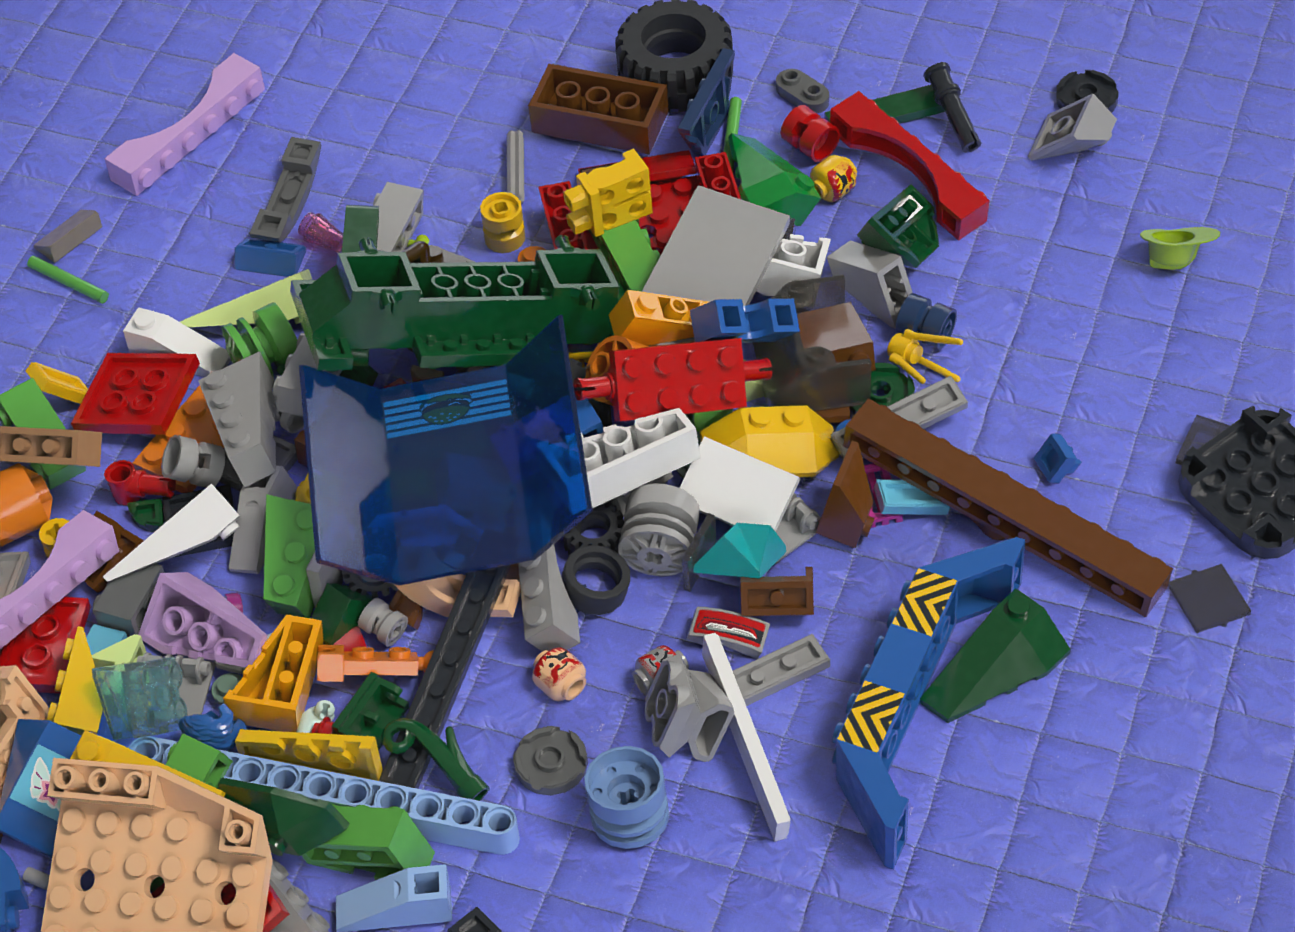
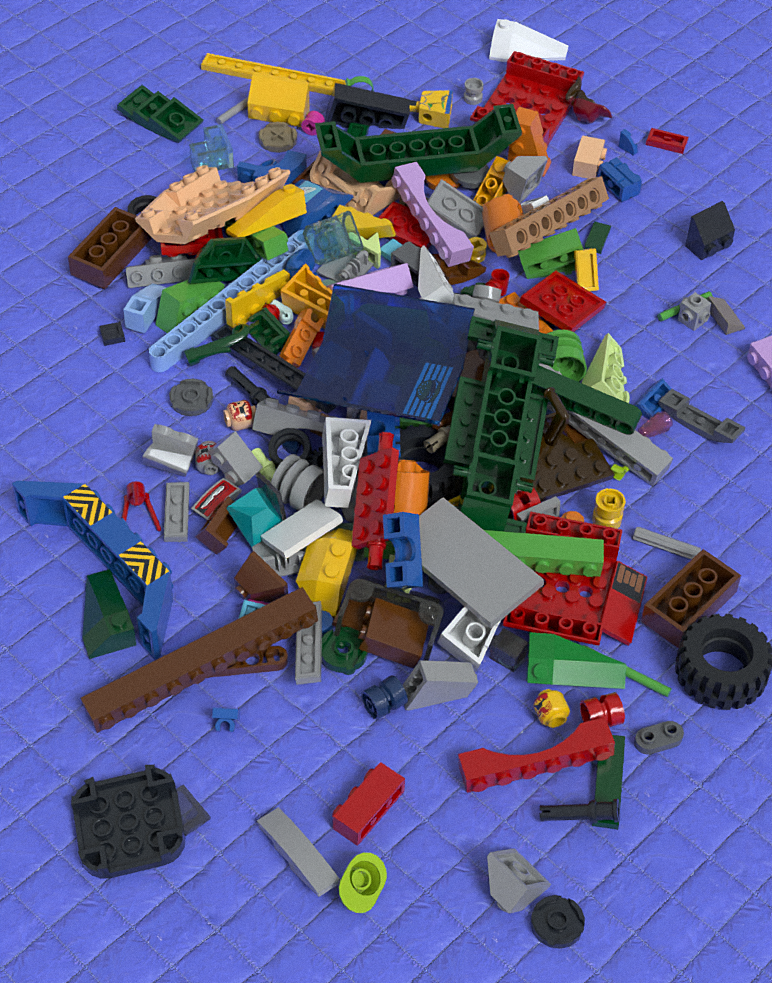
camera: 110 degrees right, 0 degrees up
white slope [123,307,231,377] -> none
yellow hips [563,148,653,237] -> none
medium blue wheel [584,746,670,849] -> none
light orange slope [609,290,709,346] -> none
dark blue wing [678,48,735,156] -> none
white tile [702,633,791,842] -> none
dark green wedge [857,184,939,268] -> none
yellow plant [887,329,963,384] -> none
clear smoke piece [1168,564,1251,633] -> none
none -> red plant [122,481,161,531]
none -> light grey brick [207,431,263,486]
none -> black pin [225,366,277,406]
none -> yellowish green pin [251,448,276,484]
none -> light grey slope [257,807,340,897]
none -> red brick [332,762,405,846]
none -> light grey brick [678,292,711,331]

